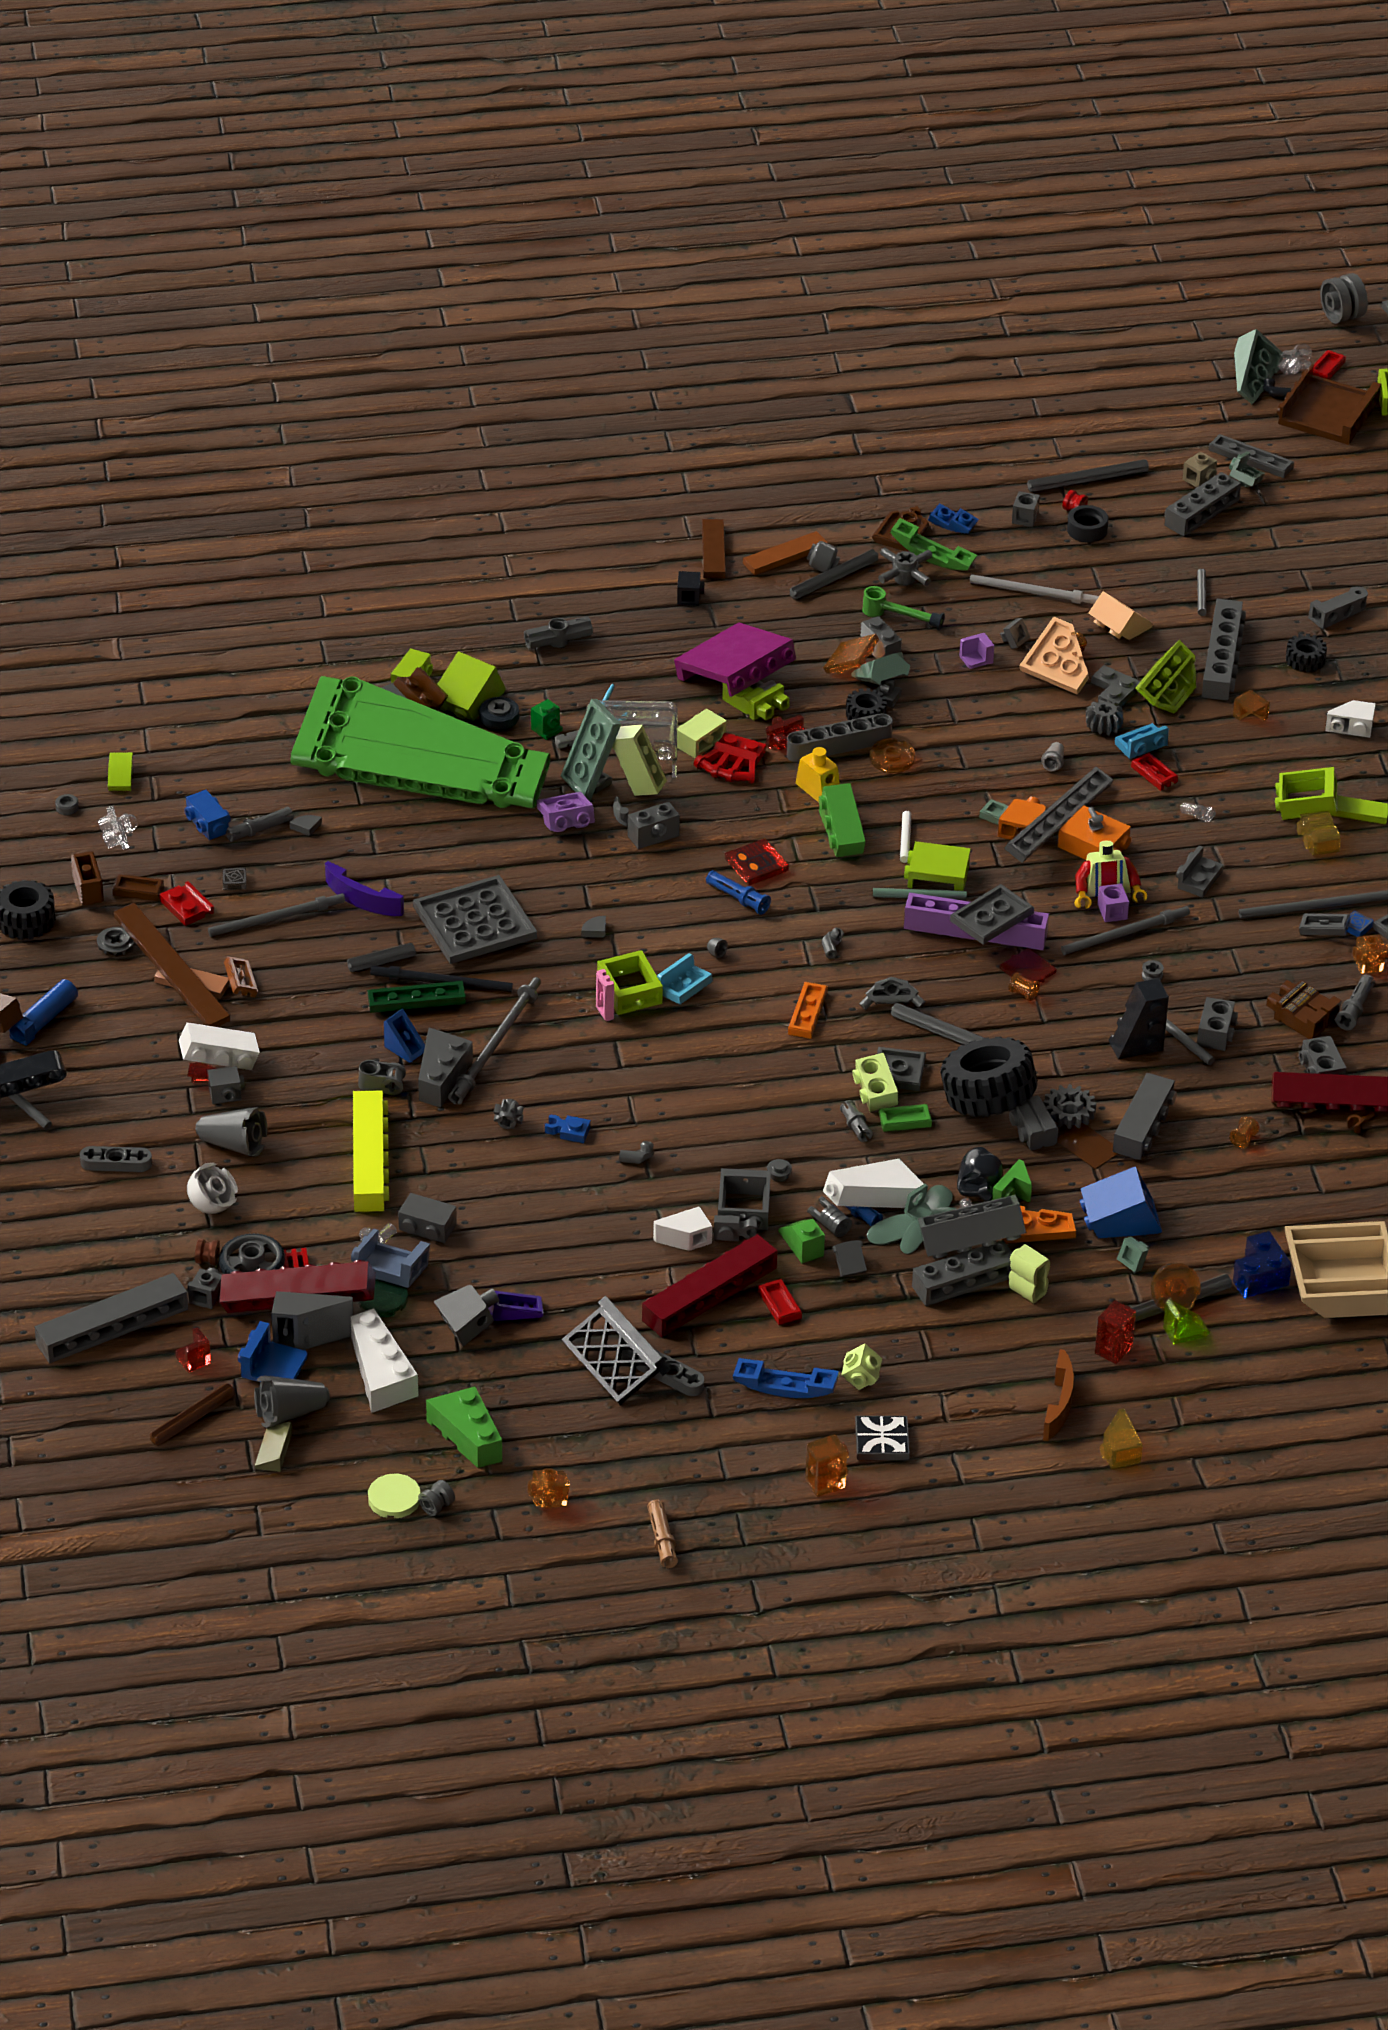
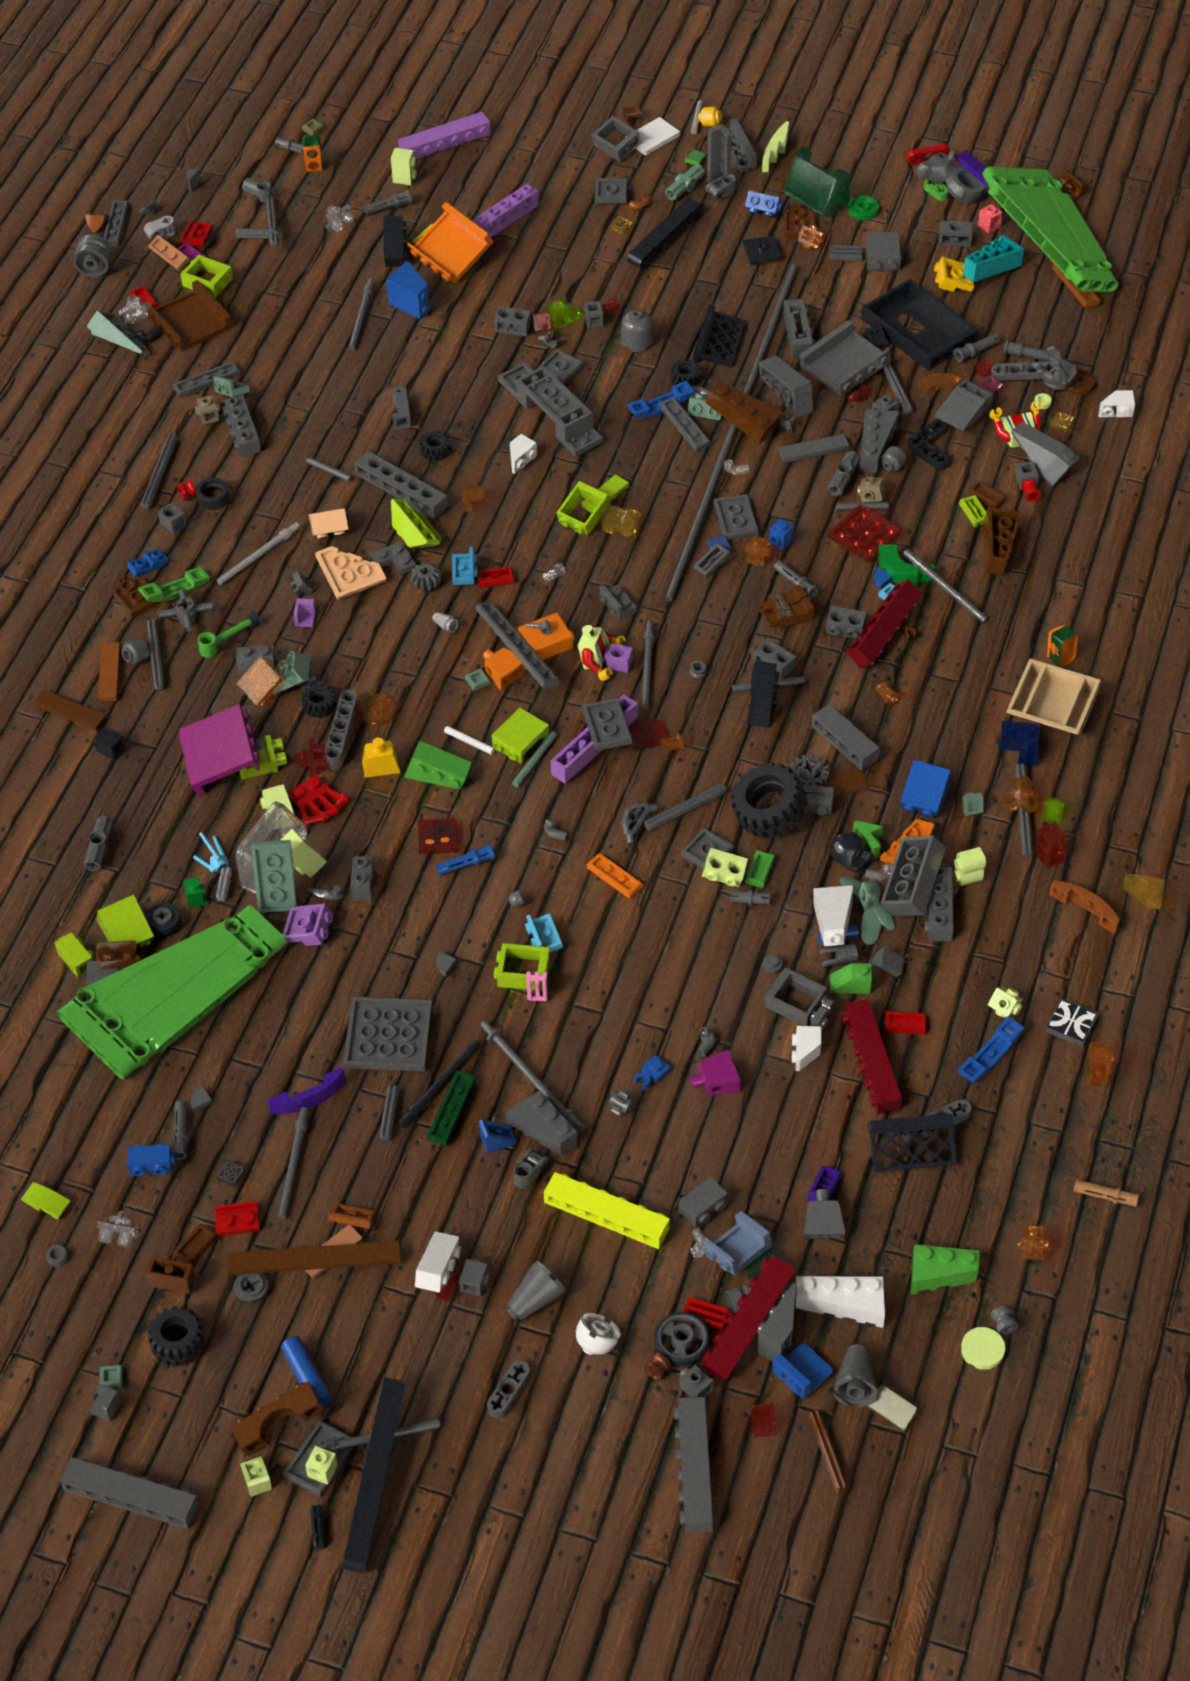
camera: 60 degrees left, 10 degrees up
none -> magenta torso [689,1050,741,1096]

